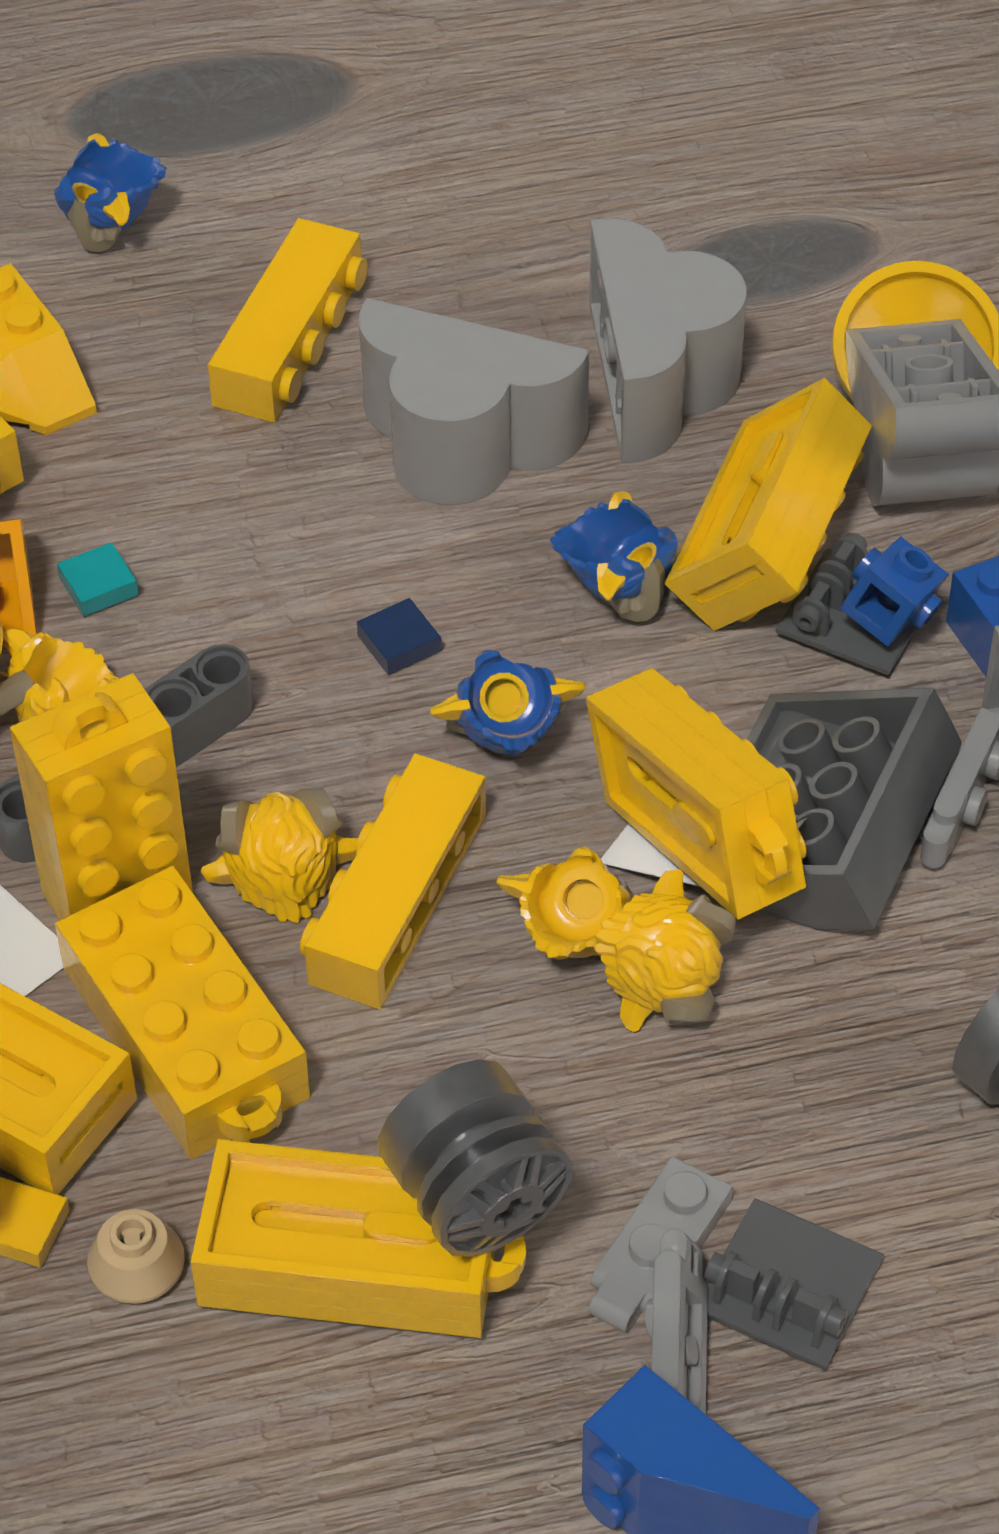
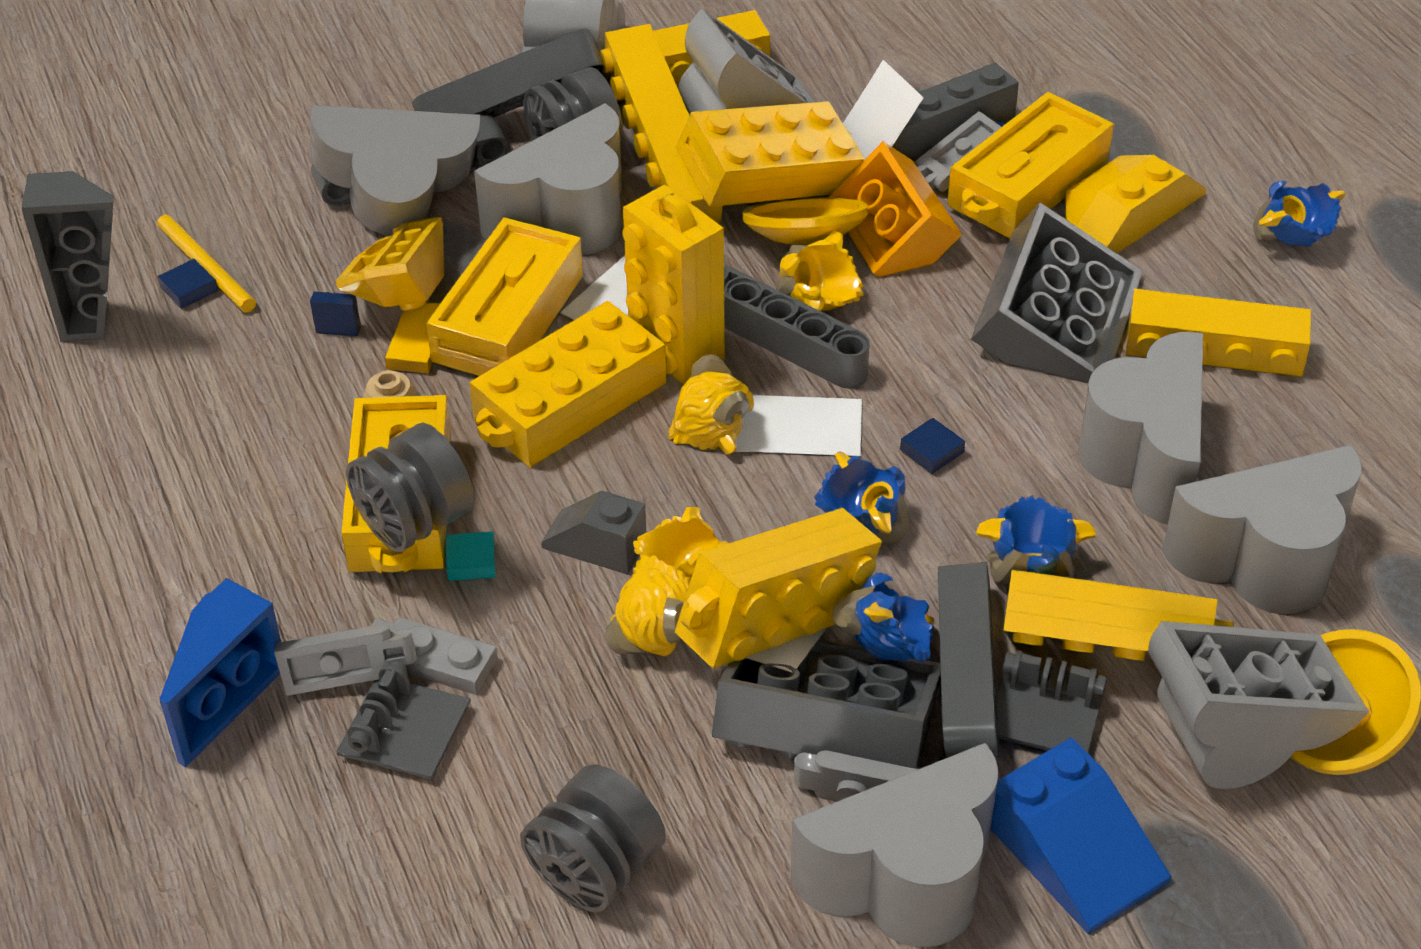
camera: 80 degrees right, 5 degrees down
teal tile [57,542,139,617] -> none
yellow brick [300,753,486,1010] -> none
blue brick [840,536,949,647] -> none
none -> dark grey slope [541,491,647,575]
none -> white sticker [735,395,862,456]
none -> blue hair [832,573,935,663]
none -> dark grey beam [938,562,999,758]
none -> dark grey slope [971,203,1143,383]

